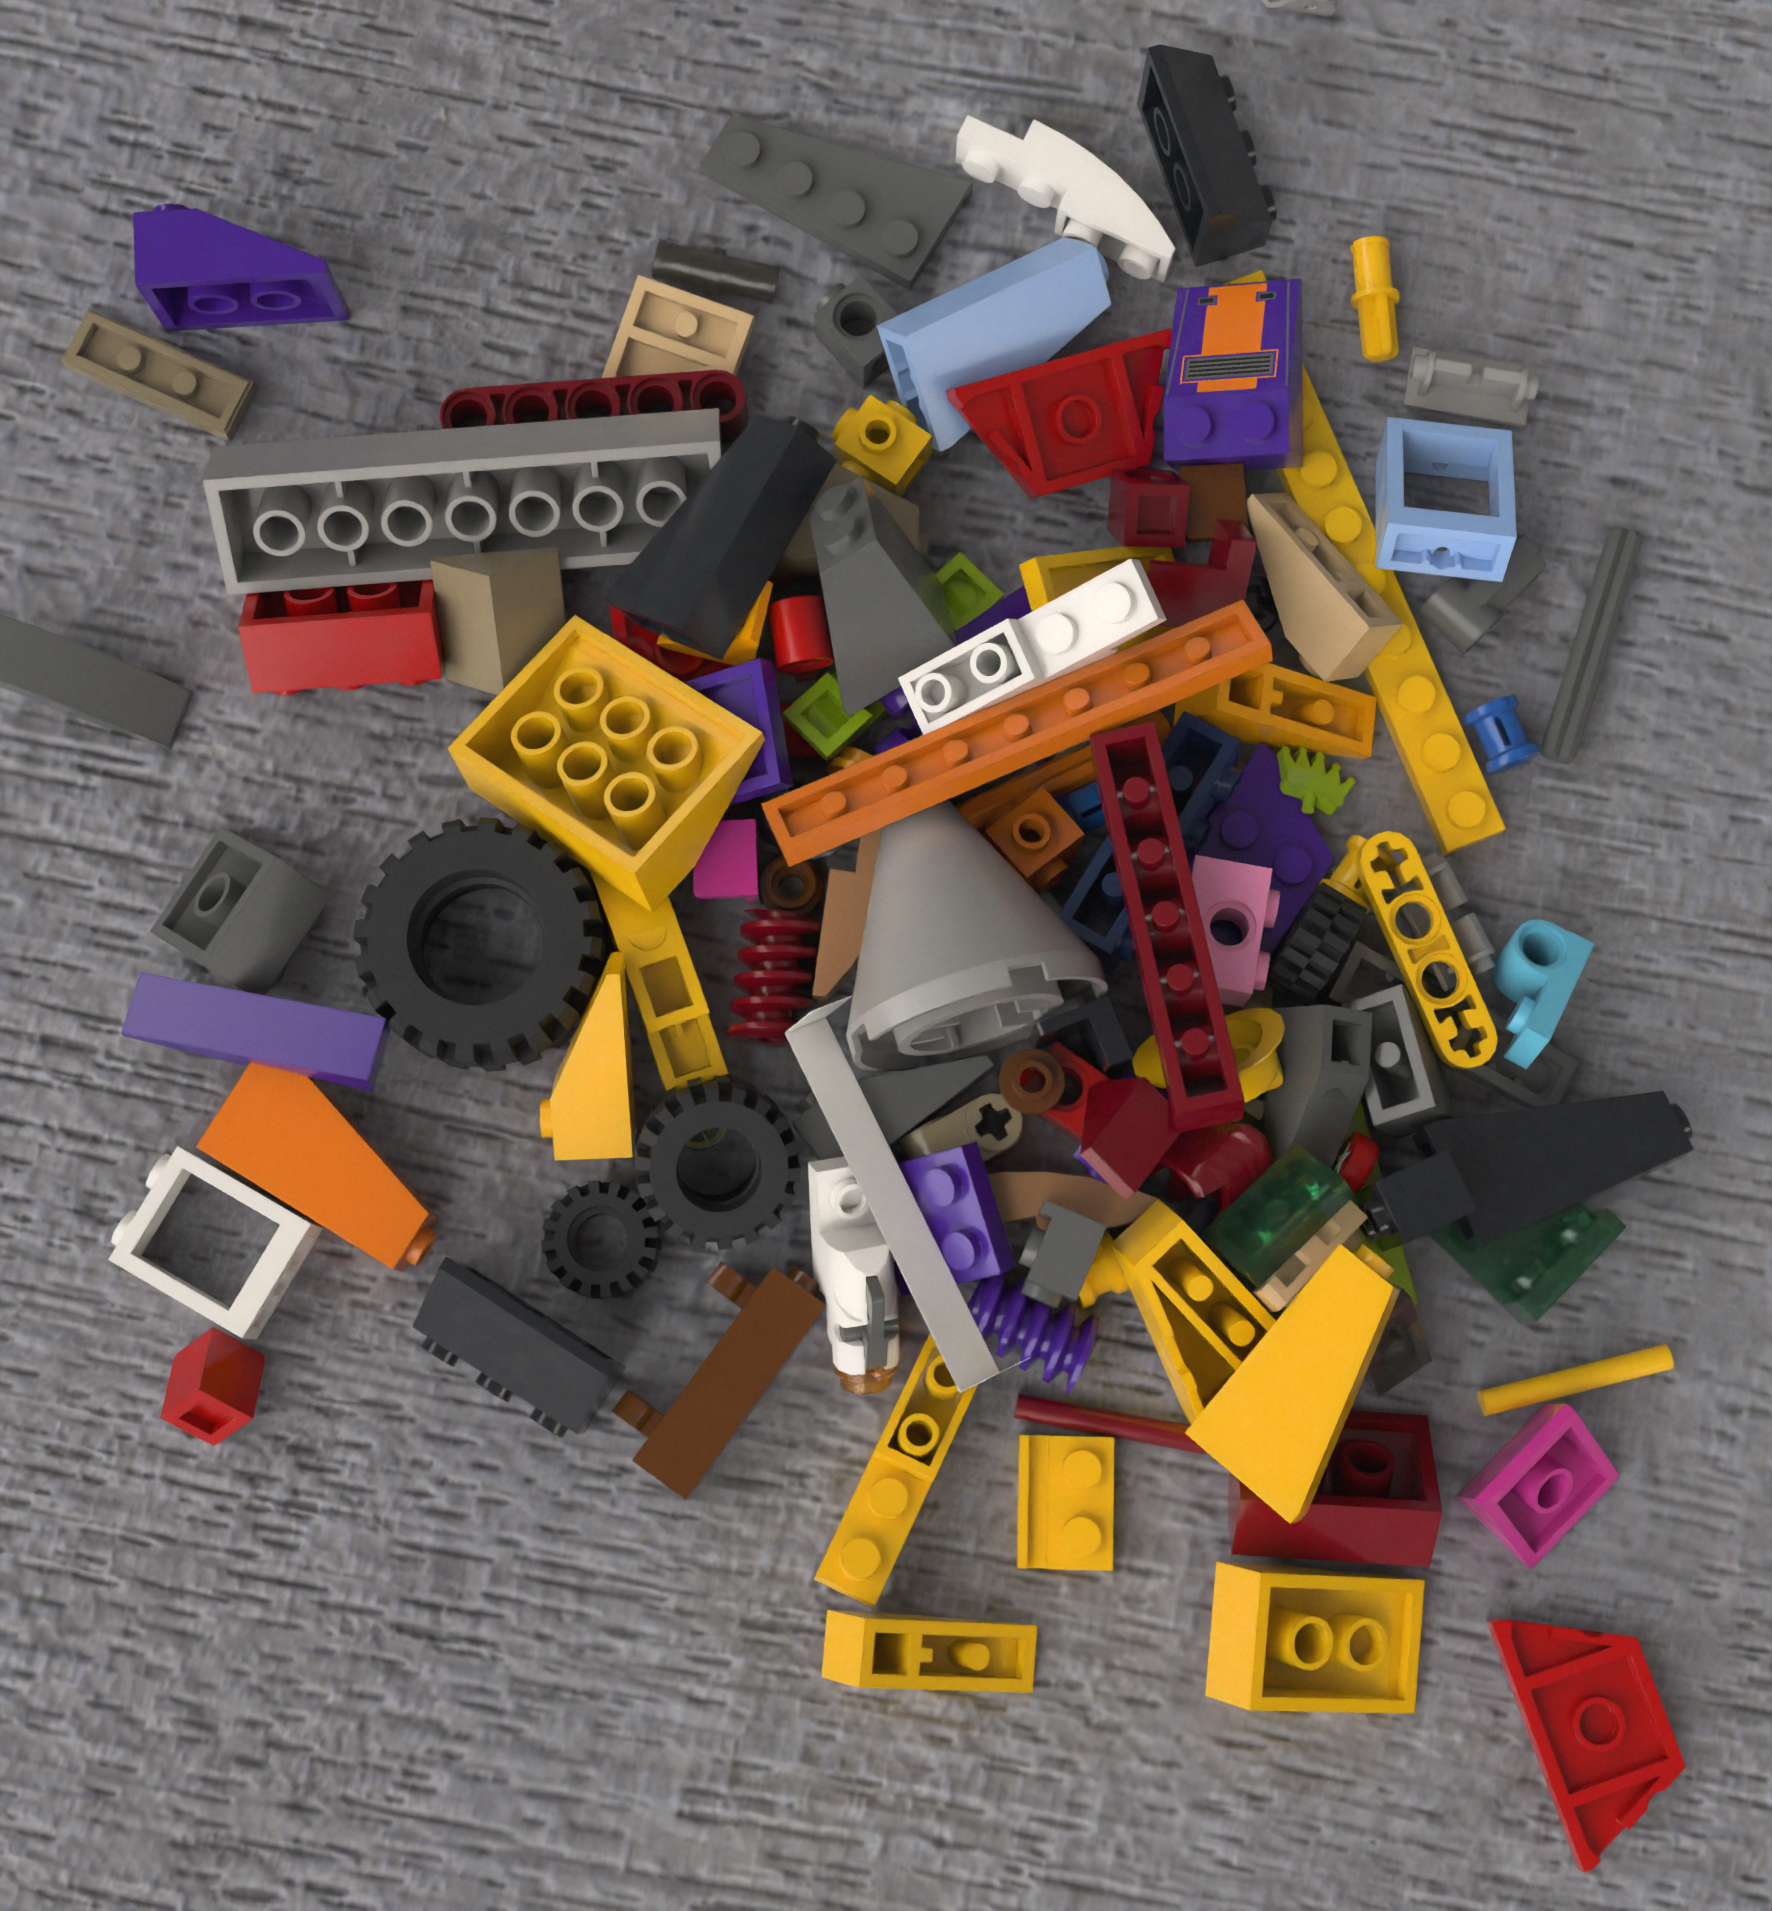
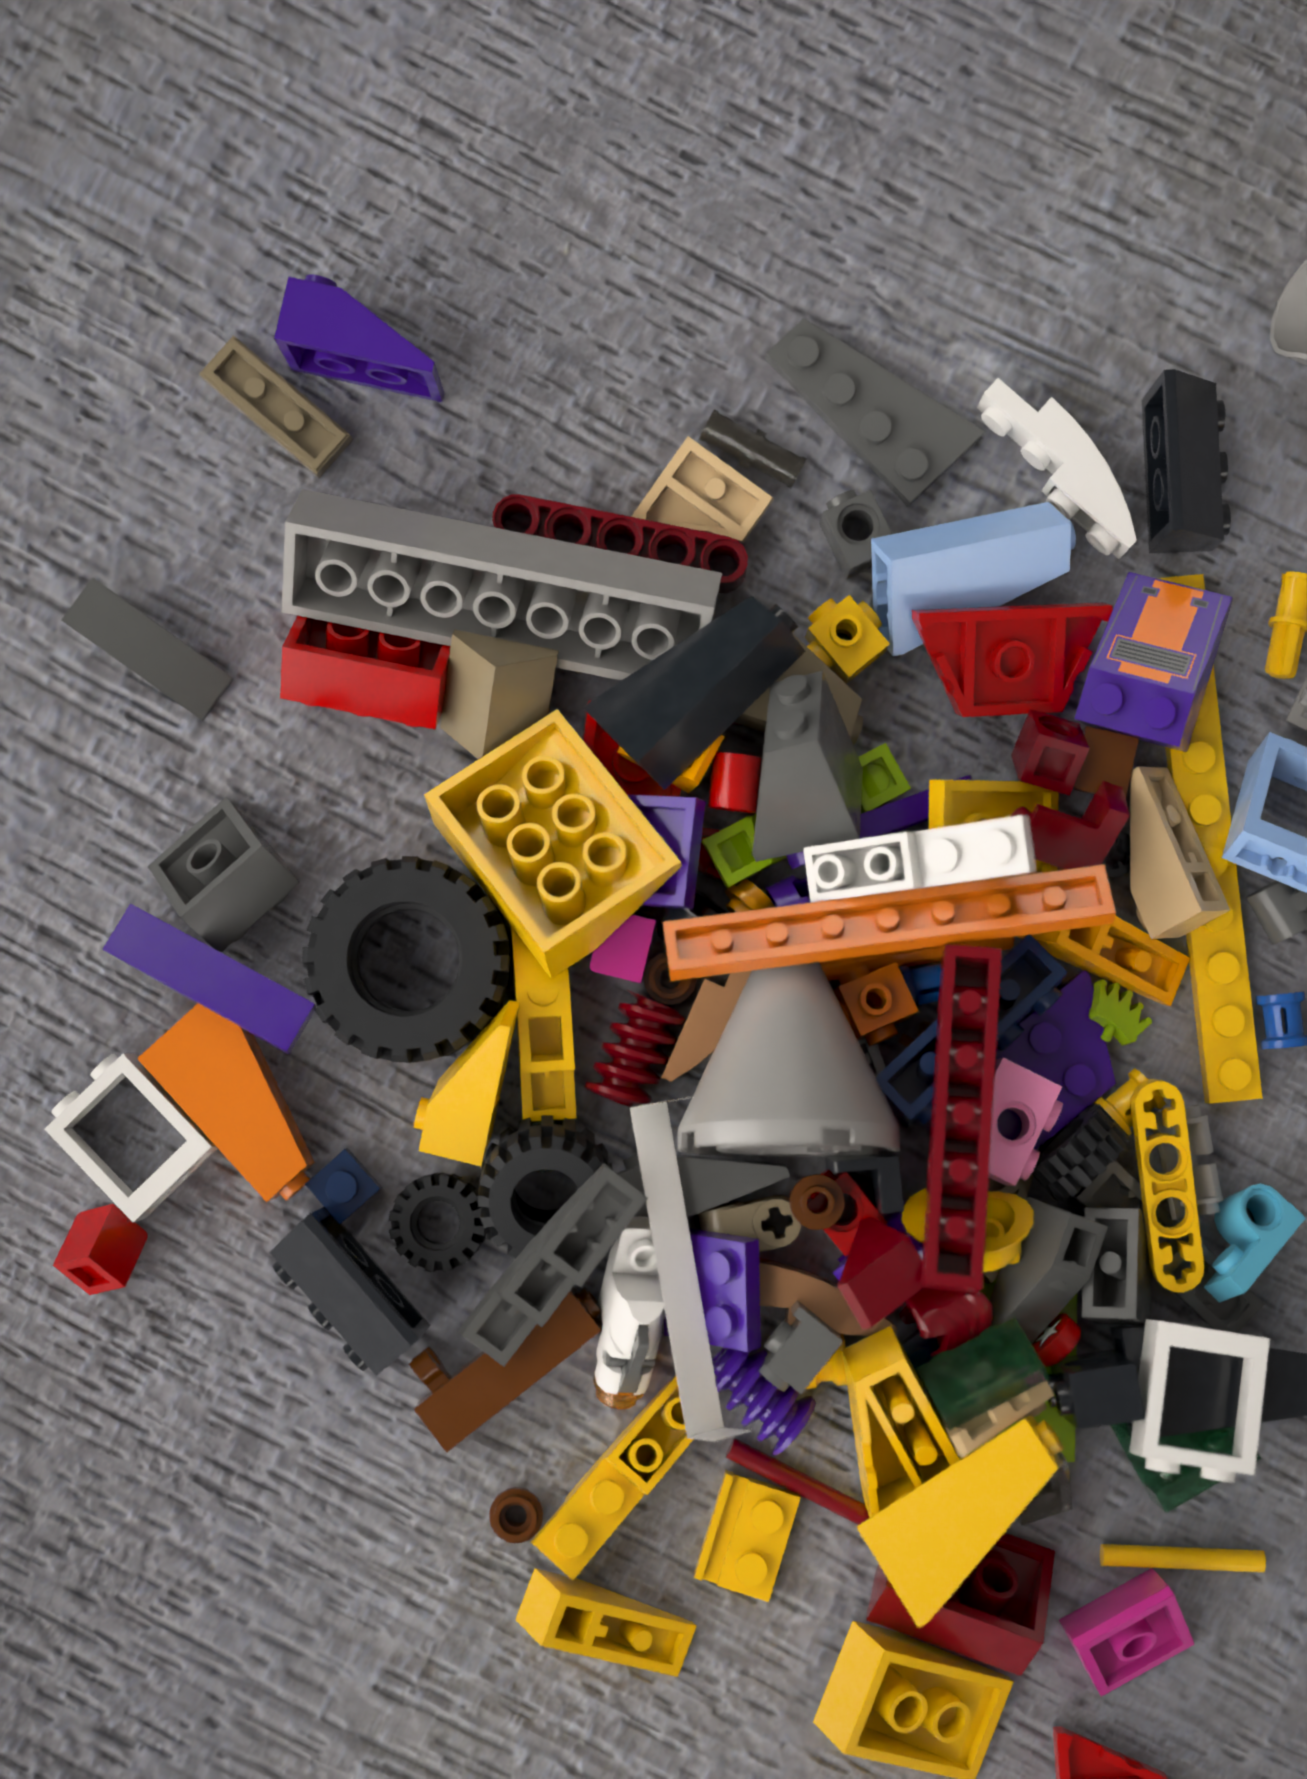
camera: 20 degrees right, 5 degrees up
none -> dark blue plate [305,1148,383,1224]
none -> dark grey slope [458,1164,648,1366]
none -> reddish brown plate [489,1487,543,1543]
none -> white window [1130,1319,1270,1483]

